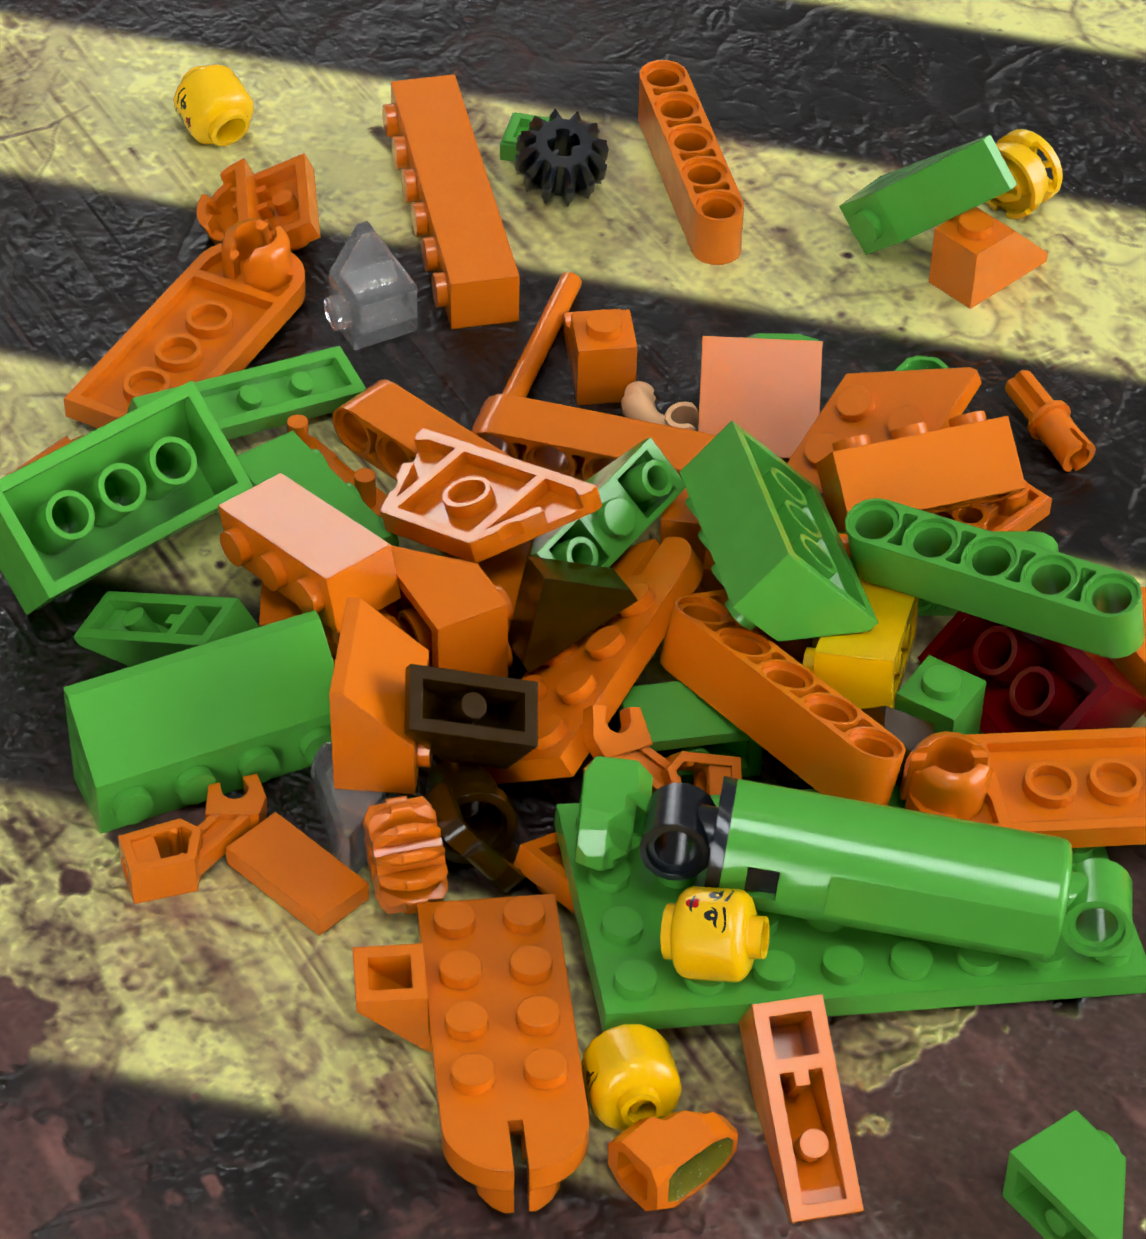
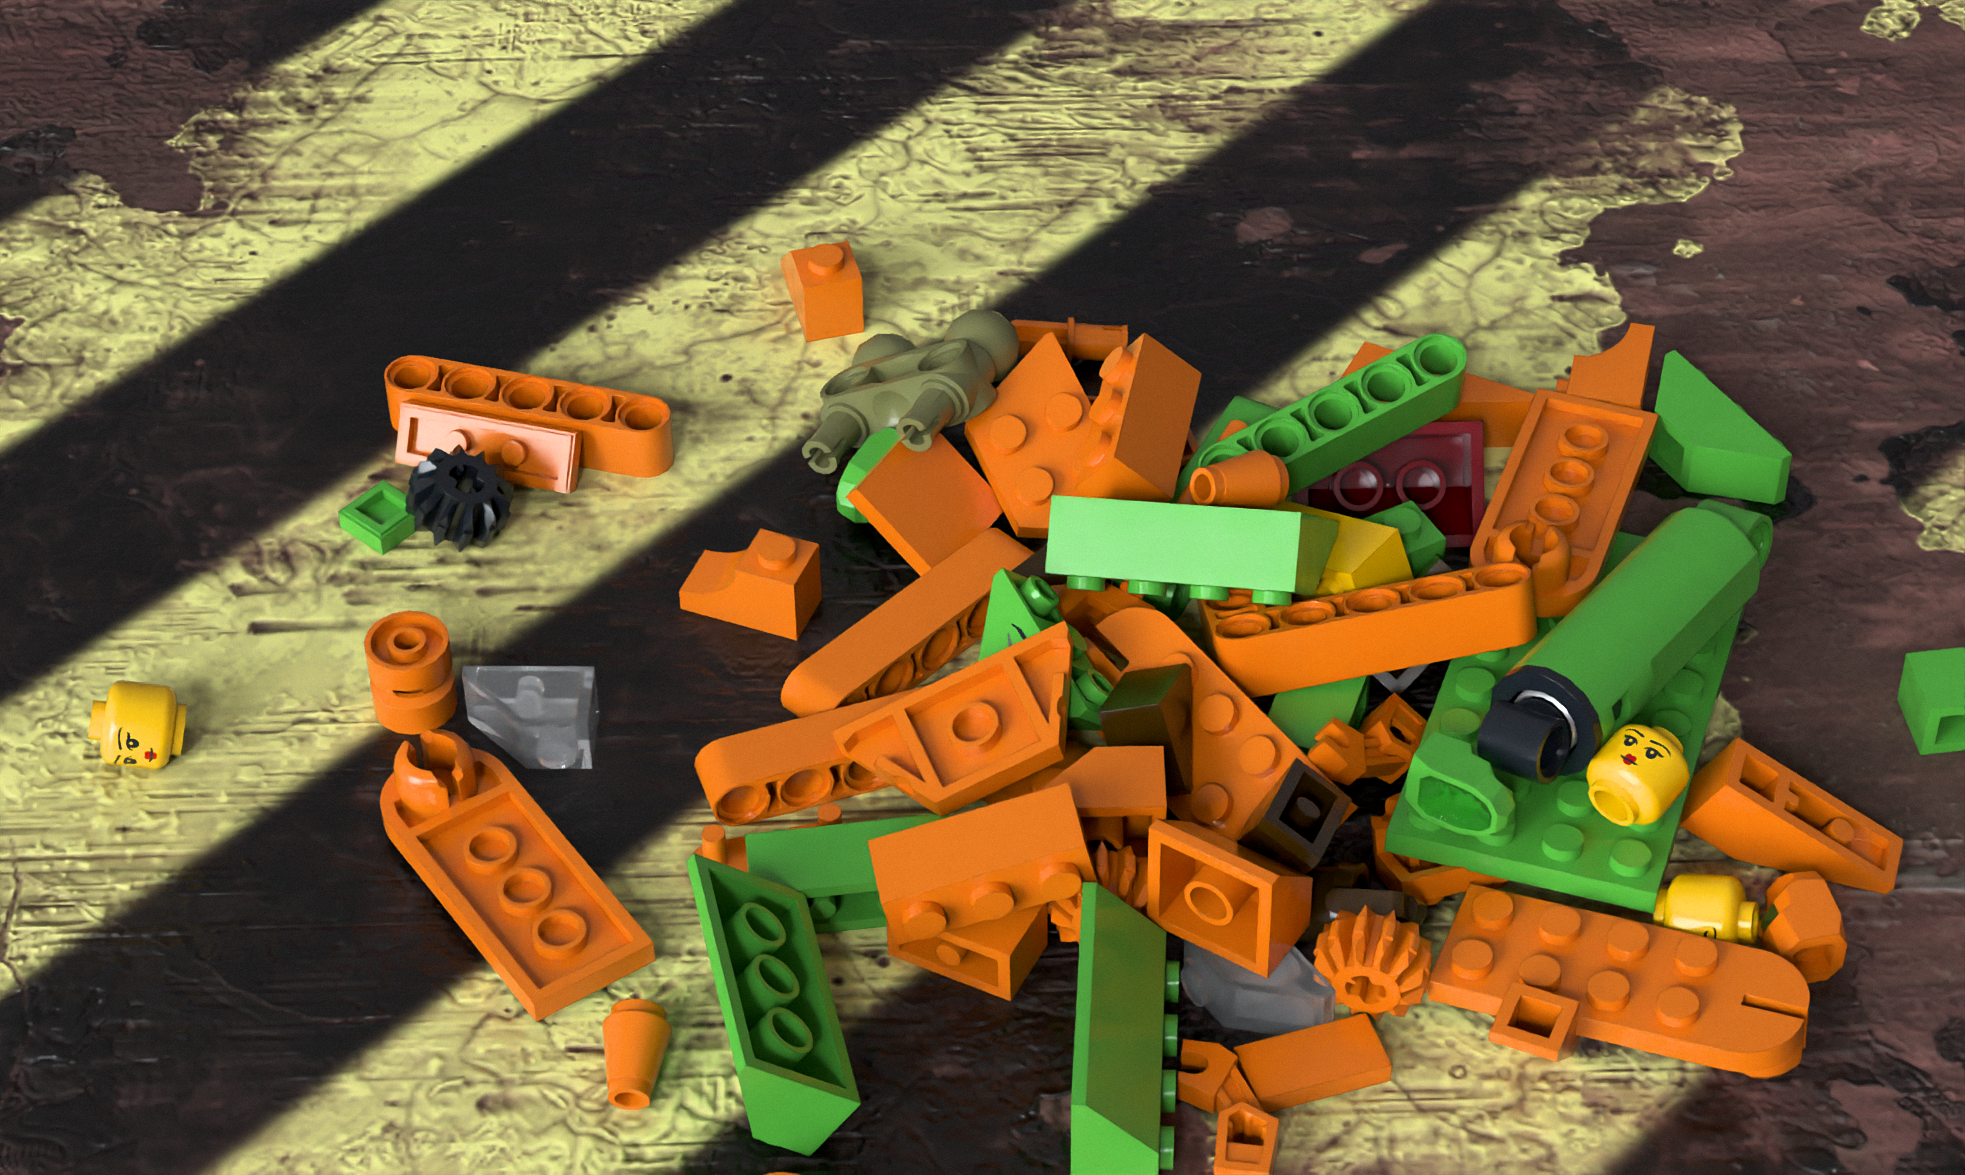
camera: 60 degrees left, 0 degrees up
bright green slope [73,591,259,667] -> none
bright green plate [127,346,366,440] -> none
orange slope [196,153,321,251] -> none
orange brick [382,74,520,329] -> none
orange bar [502,272,582,398] -> none
light nougat arm [621,381,699,431] -> none
bright green slope [839,134,1017,255] -> none
yellow wheel [985,129,1063,219] -> none
none -> orange wheel [364,610,458,735]
none -> tile [395,400,583,494]
none -> olive piece [802,309,1021,474]
none -> orange cone [1190,449,1289,510]

